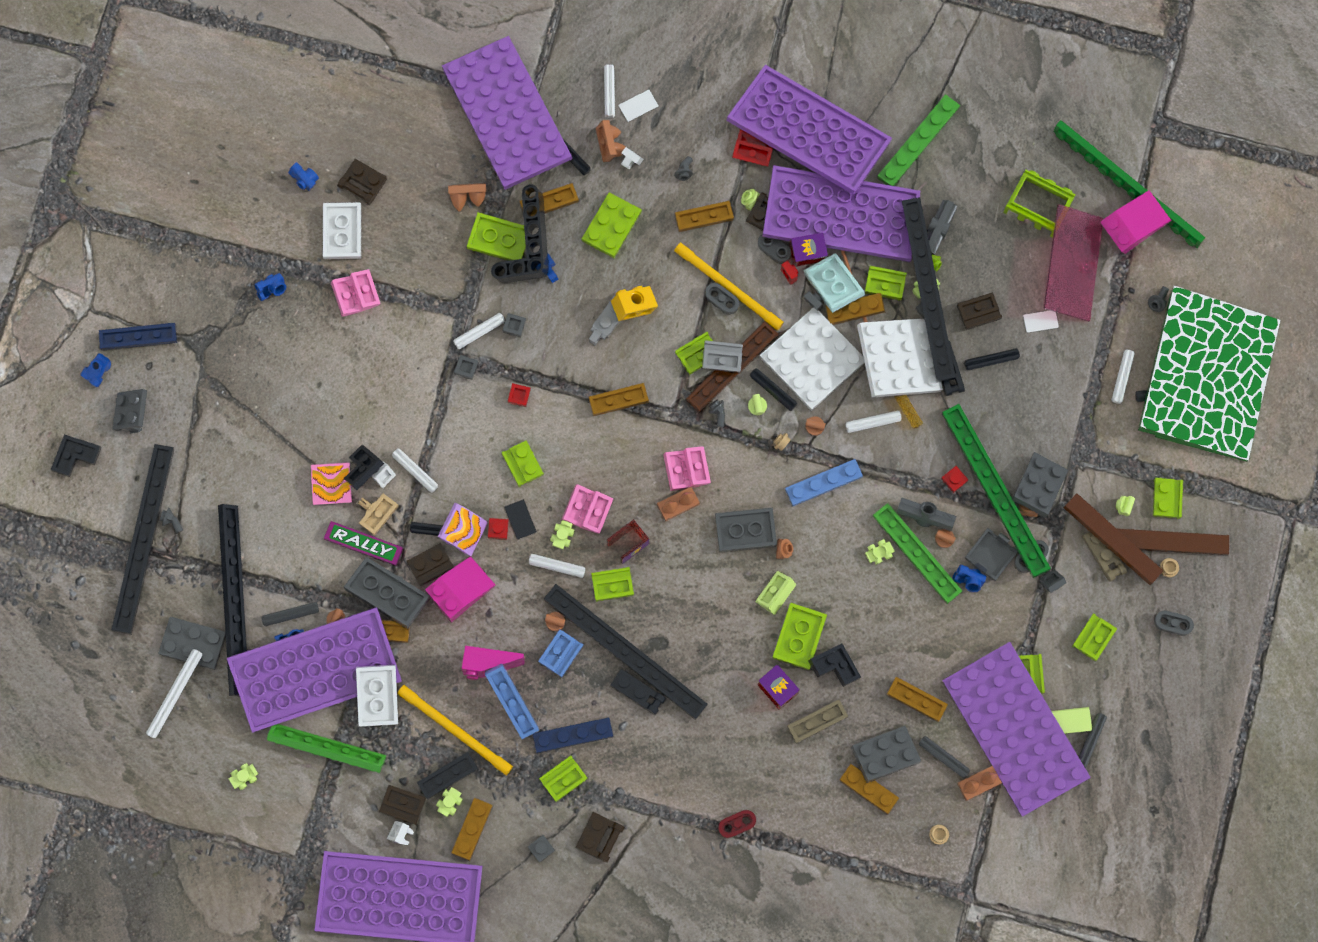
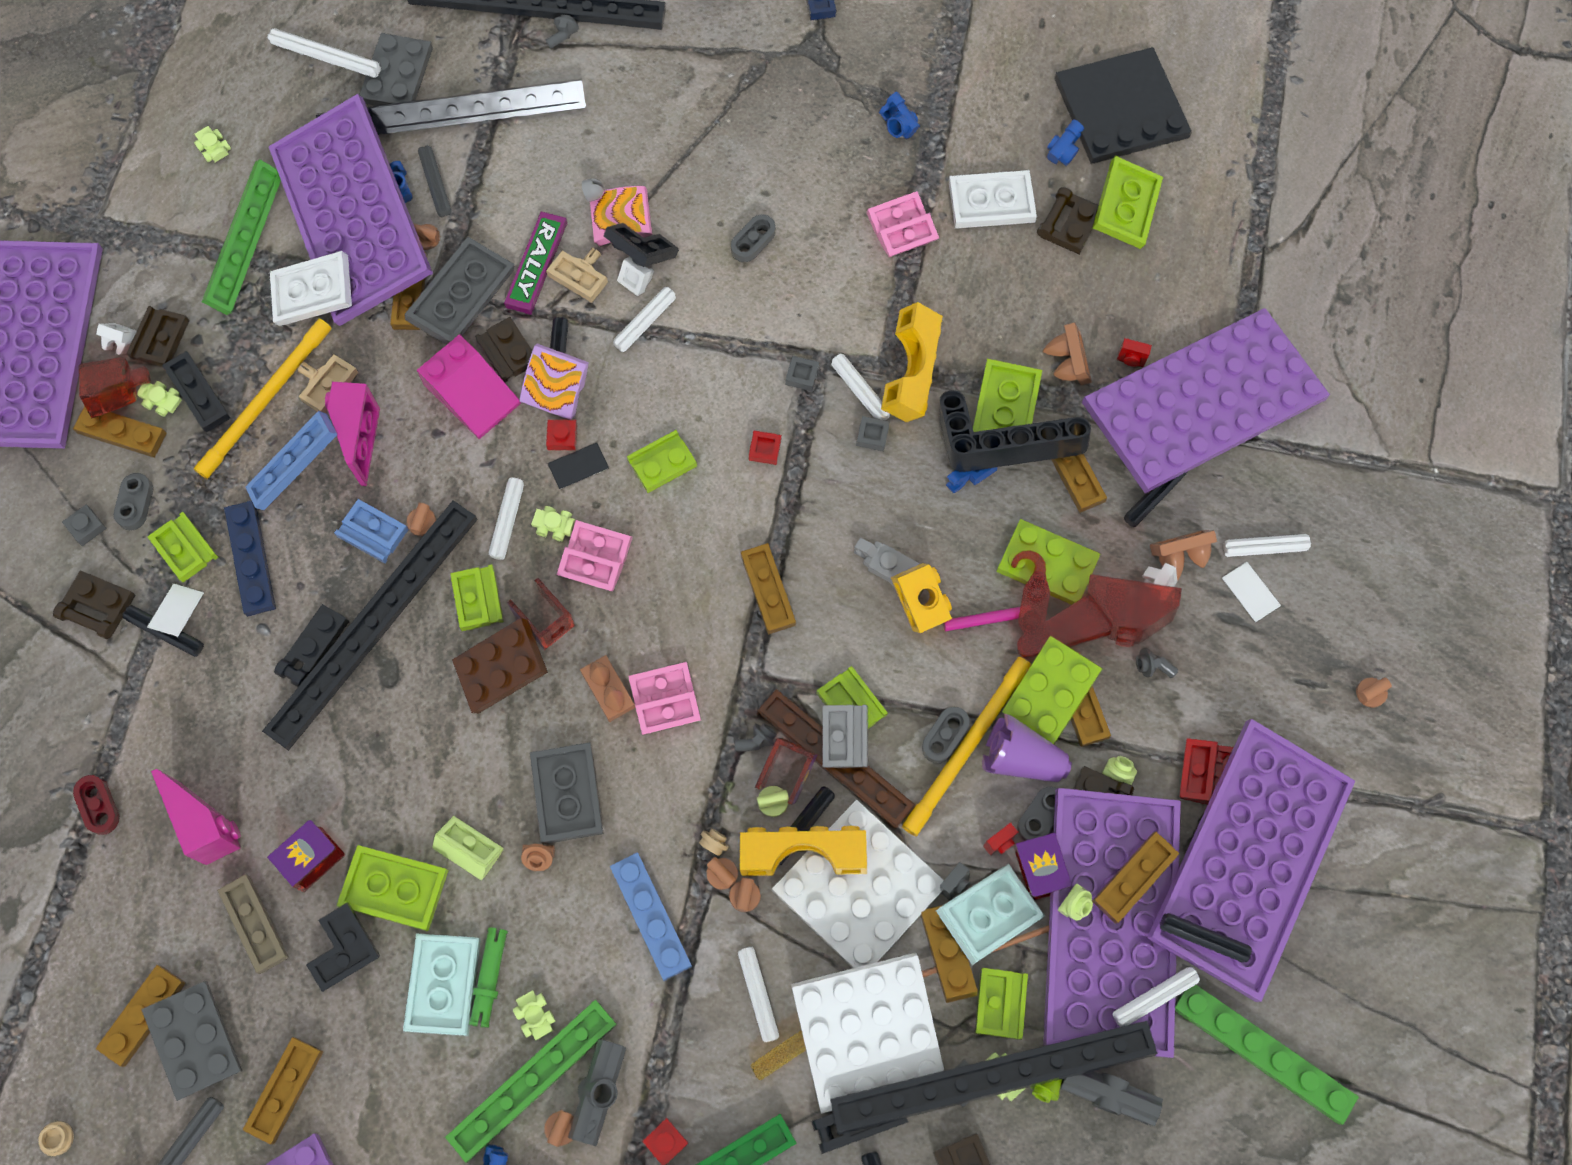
camera: 90 degrees right, 5 degrees down
none -> clear red torso [79,357,151,418]
none -> dark grey plate [113,473,153,530]
none -> black axle [122,605,204,657]
none -> white sticker [147,584,204,637]
none -> dark pink slope [151,769,241,865]
none -> tan plate [298,354,358,413]
none -> light aqua tile [403,933,481,1036]
none -> reddish brown plate [452,618,548,714]
none -> bright green pin [468,928,508,1028]
none -> light grey hinge [582,178,604,202]
none -> nougat plate [707,857,738,890]
none -> dark grey plate [731,214,776,262]
none -> yellow arch [740,826,867,876]
none -> clear red piece [755,737,818,805]
none -> yellow arch [881,302,943,422]
none -> dark pink bar [943,605,1032,632]
none -> medium lavender cone [982,714,1072,782]
none -> lime plate [1002,636,1103,745]
none -> clear red slope [1011,550,1182,659]
none -> black plate [1054,47,1192,164]
none -> yellowish green plate [1058,884,1093,920]
none -> lime plate [1092,156,1163,249]
none -> pearl gold plate [1092,832,1180,924]
none -> white axle [1113,967,1200,1027]
none -> red plate [1117,338,1152,367]
none -> black axle [1160,913,1252,962]
none -> nougat plate [1356,677,1392,708]

